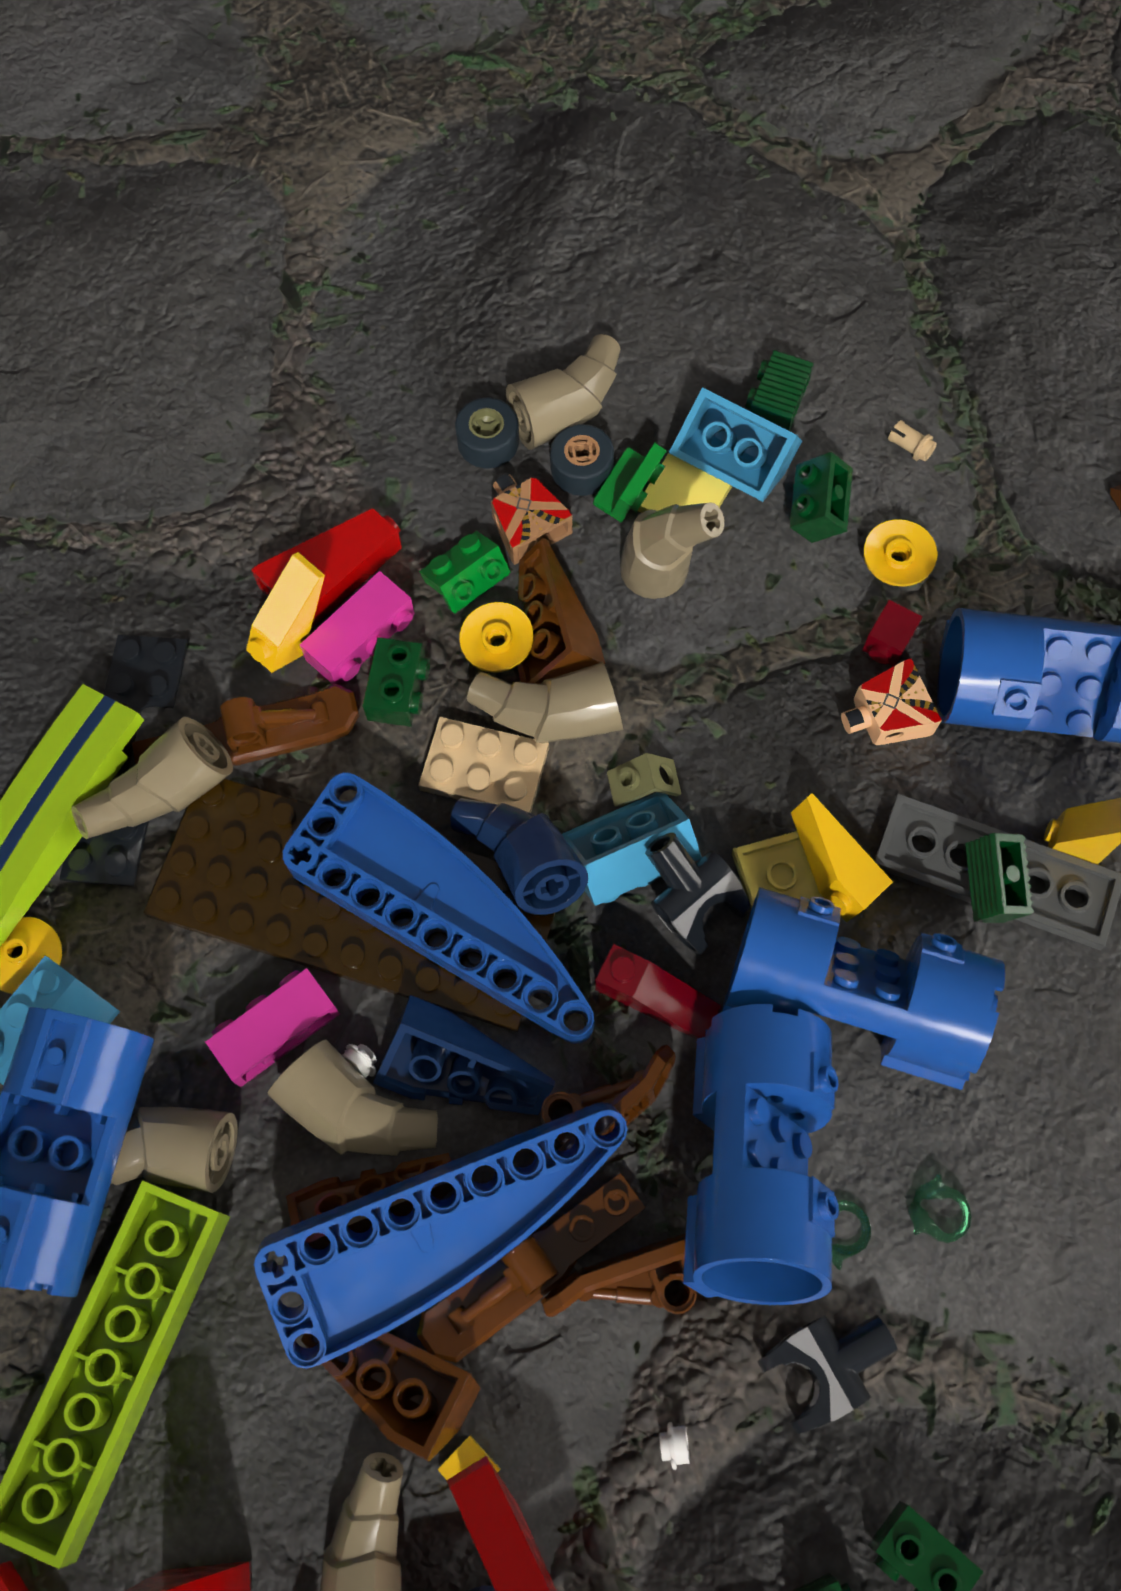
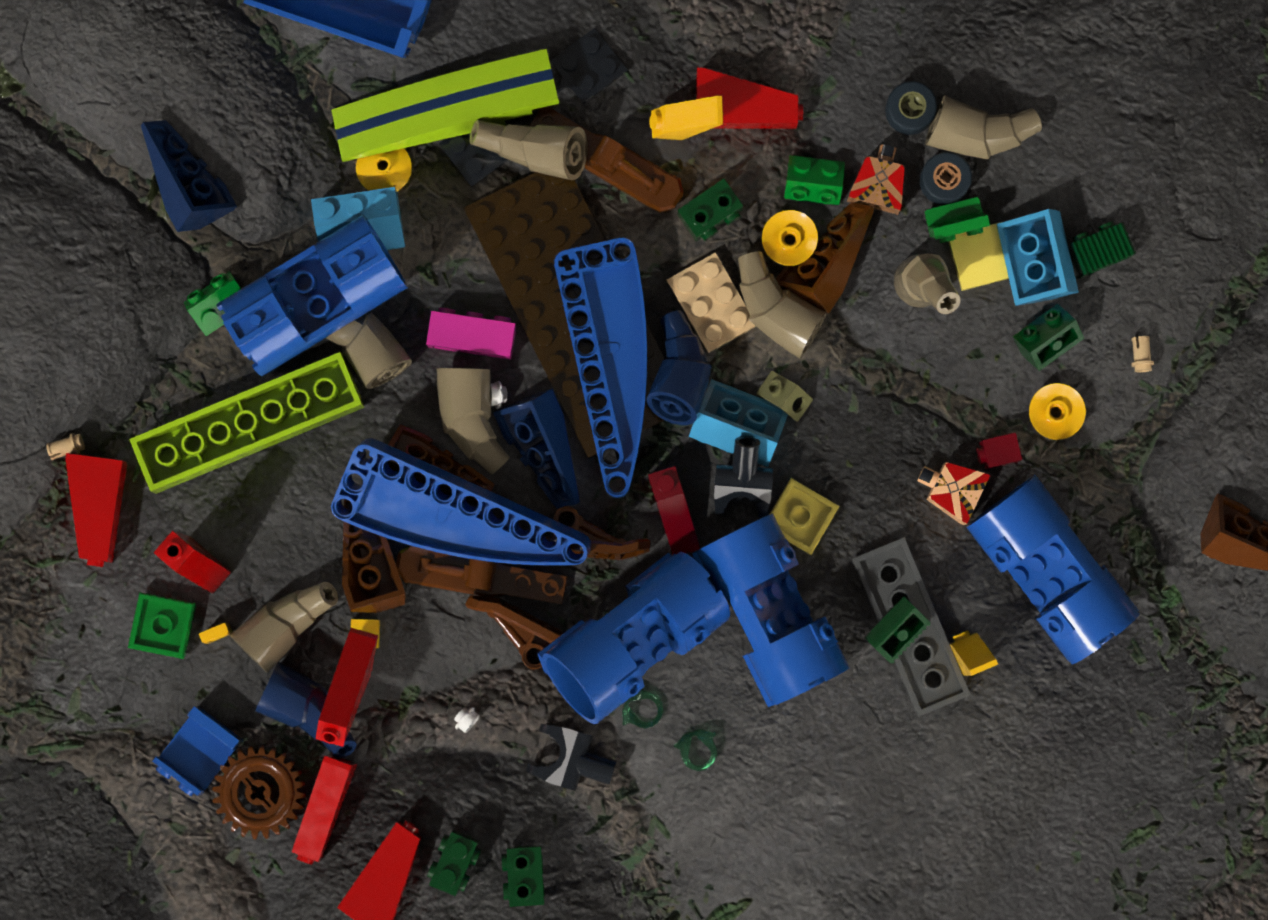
camera: 45 degrees right, 15 degrees up
dark pink brick [300,571,415,685] -> none
yellow slope [791,793,893,922] -> none

